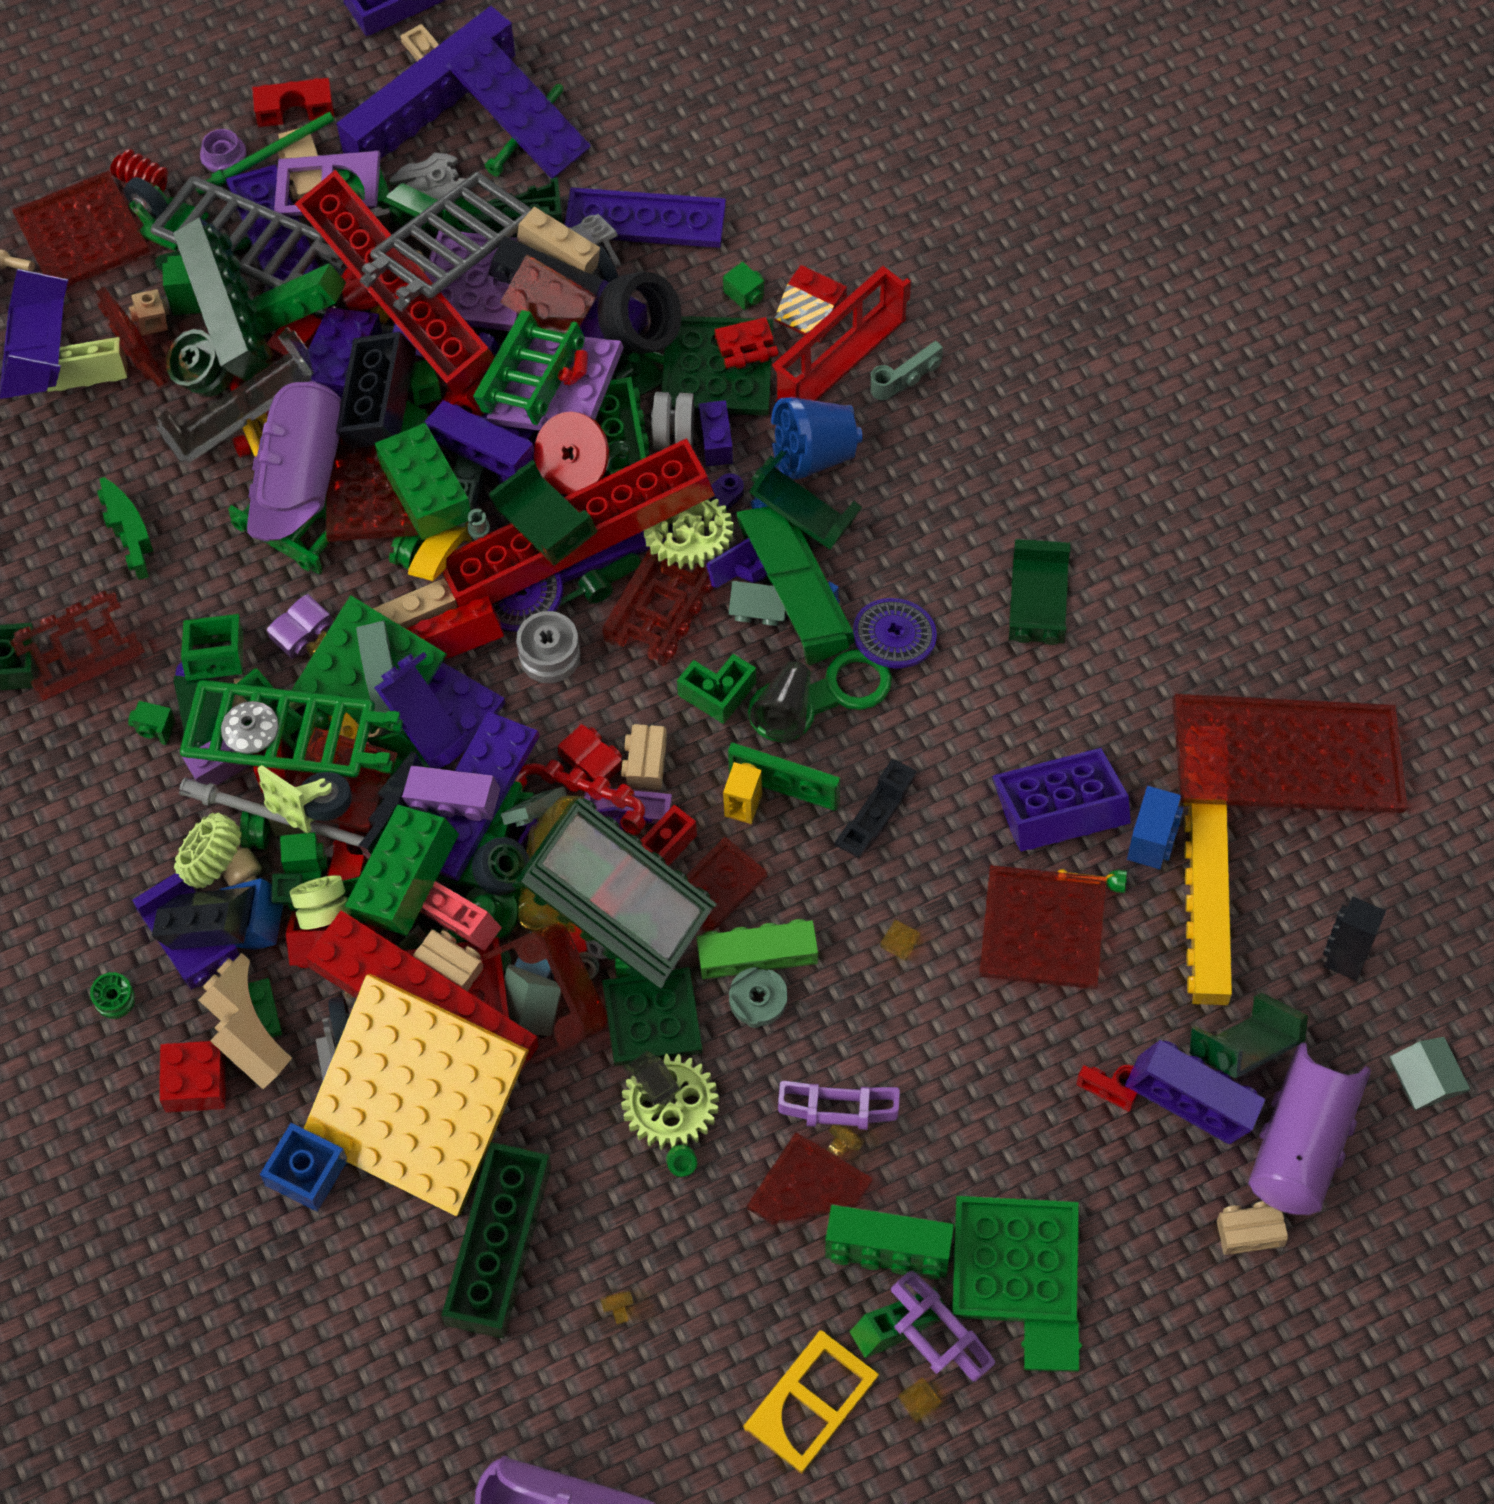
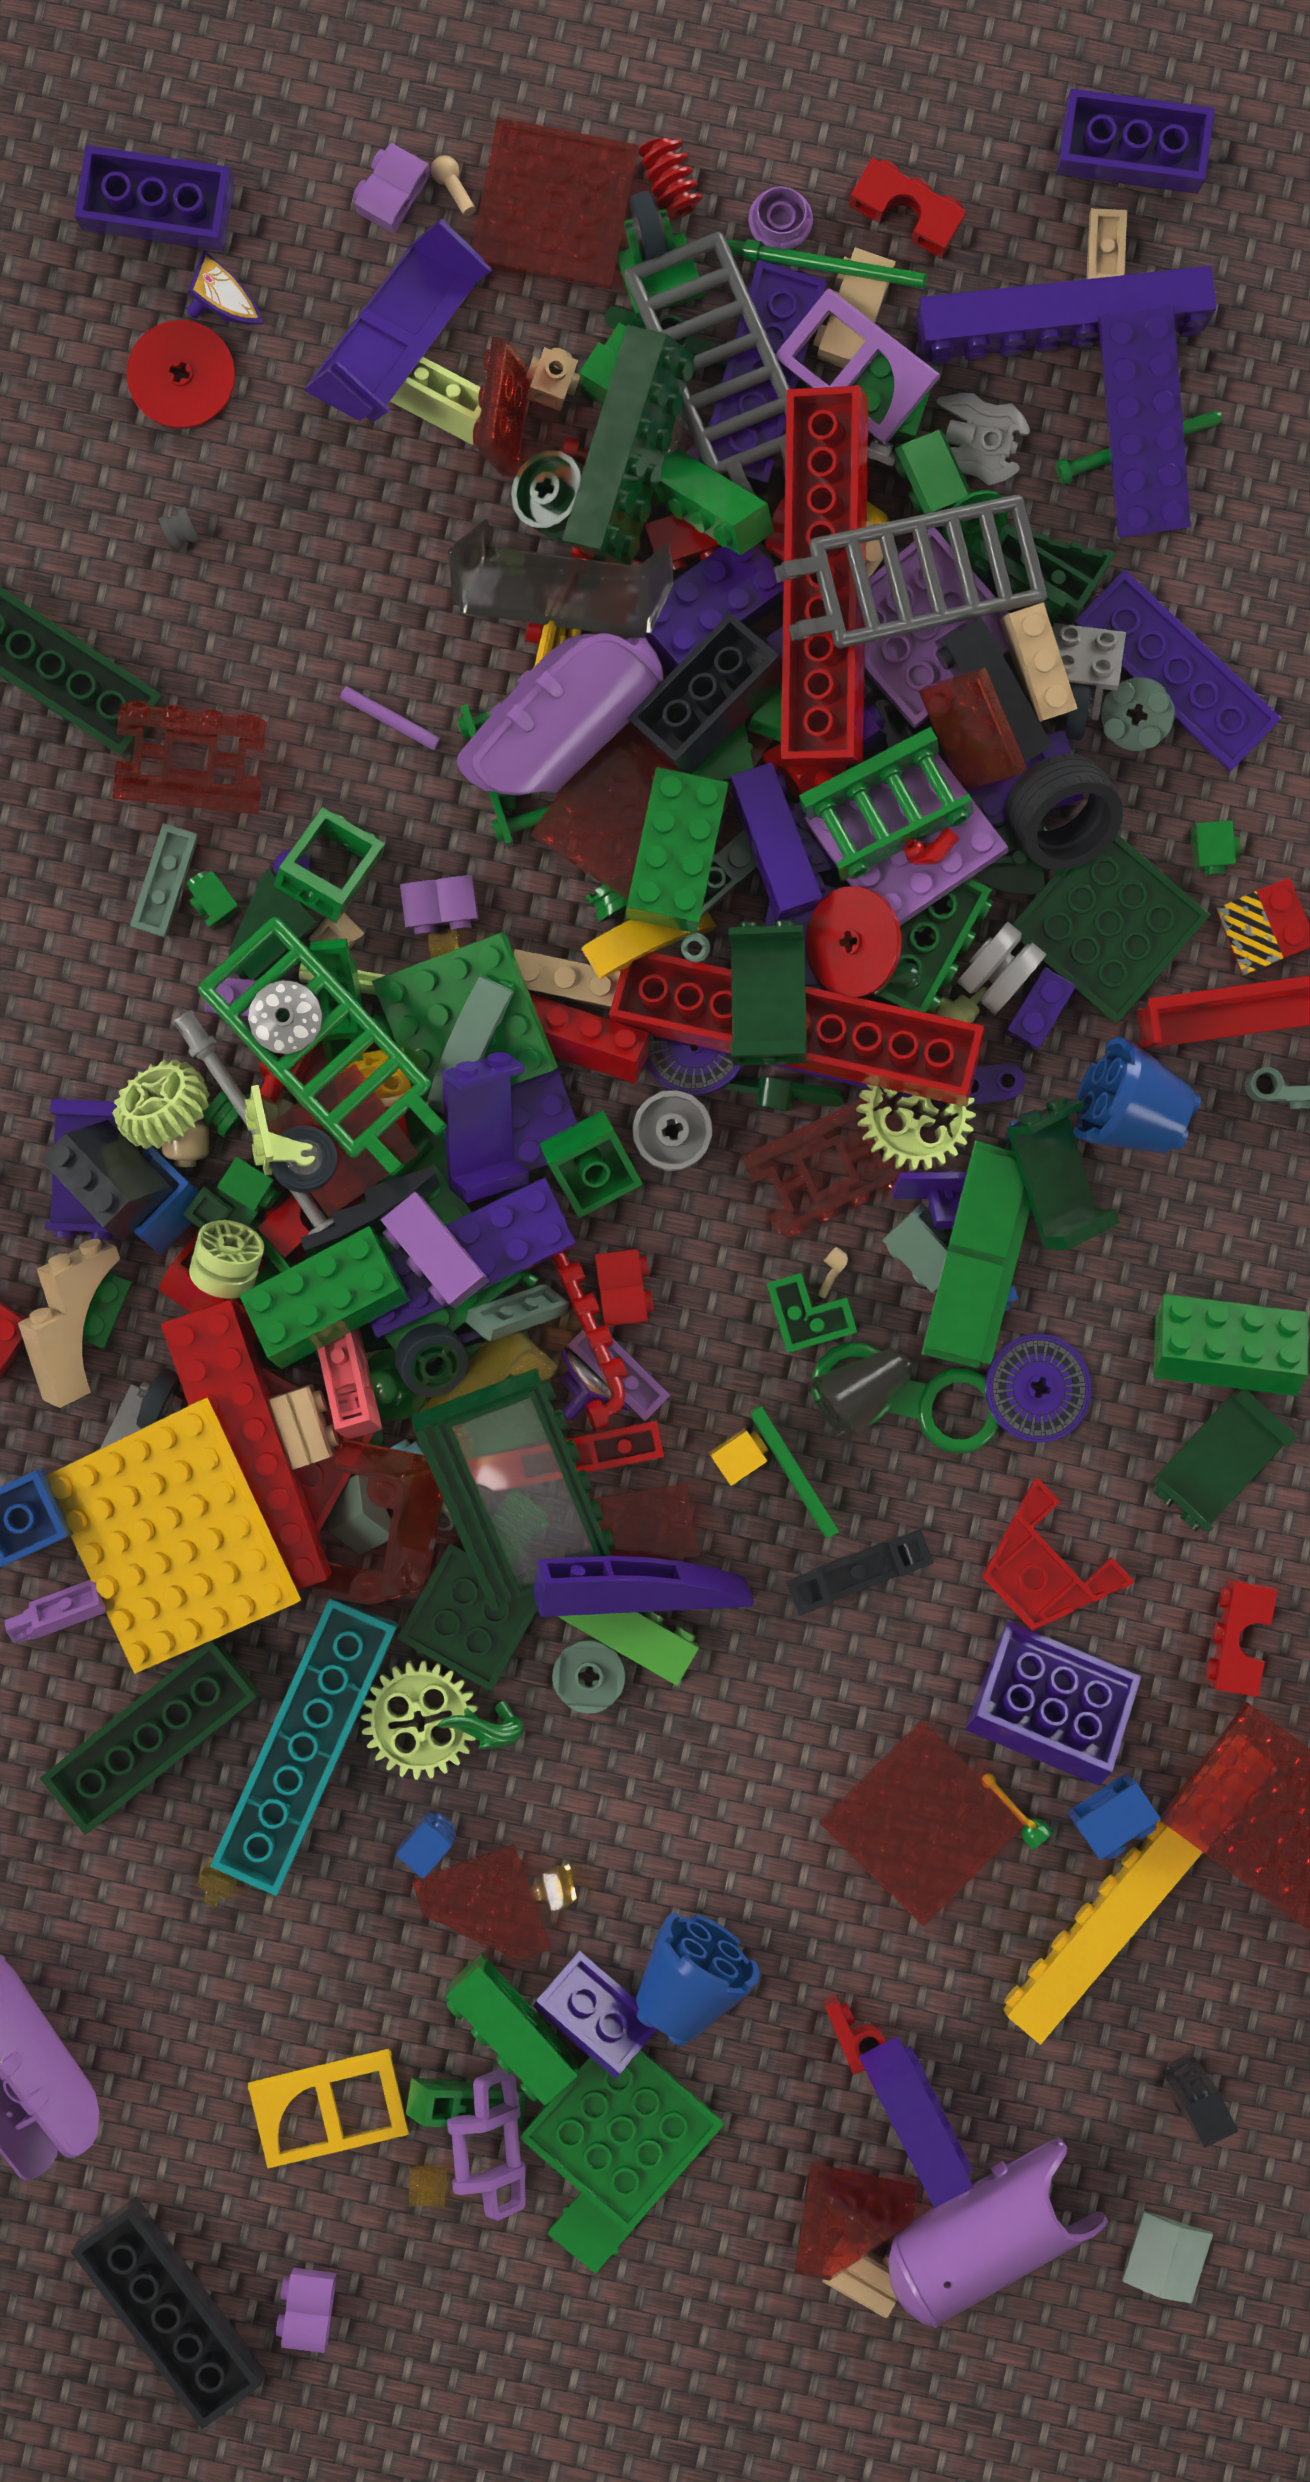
camera: 30 degrees right, 25 degrees up
green slope [97,477,154,580] -> none
tan brick [622,724,667,790] -> none
clear smoke slope [622,1051,680,1105] -> none
green tile [666,1145,697,1177] -> none
red plate [715,317,778,369] -> none
medium lavender bar [778,1081,900,1130] -> none
clear yellow tile [880,920,920,961] -> none
dark green panel [1189,993,1308,1078] -> none
none -> medium lavender hinge [4,1579,106,1644]
none -> sand green plate [130,823,199,938]
none -> teal brick [210,1594,399,1896]
none -> medium lavender bar [340,686,441,750]
none -> blue brick [396,1811,456,1879]
none -> green piece [437,1700,523,1750]
none -> dark purple slope [533,1556,754,1617]
none -> plate [533,1951,657,2079]
none -> green brick [539,1110,643,1218]
none -> blue cone [636,1912,760,2046]
none -> clear red plate [794,2163,918,2281]
none -> tan hand [817,1247,848,1299]
none -> red wing [981,1477,1135,1630]
none -> sand green plate [1101,677,1175,751]
none -> green brick [1153,1294,1308,1396]
none -> red arch [1206,1579,1278,1697]

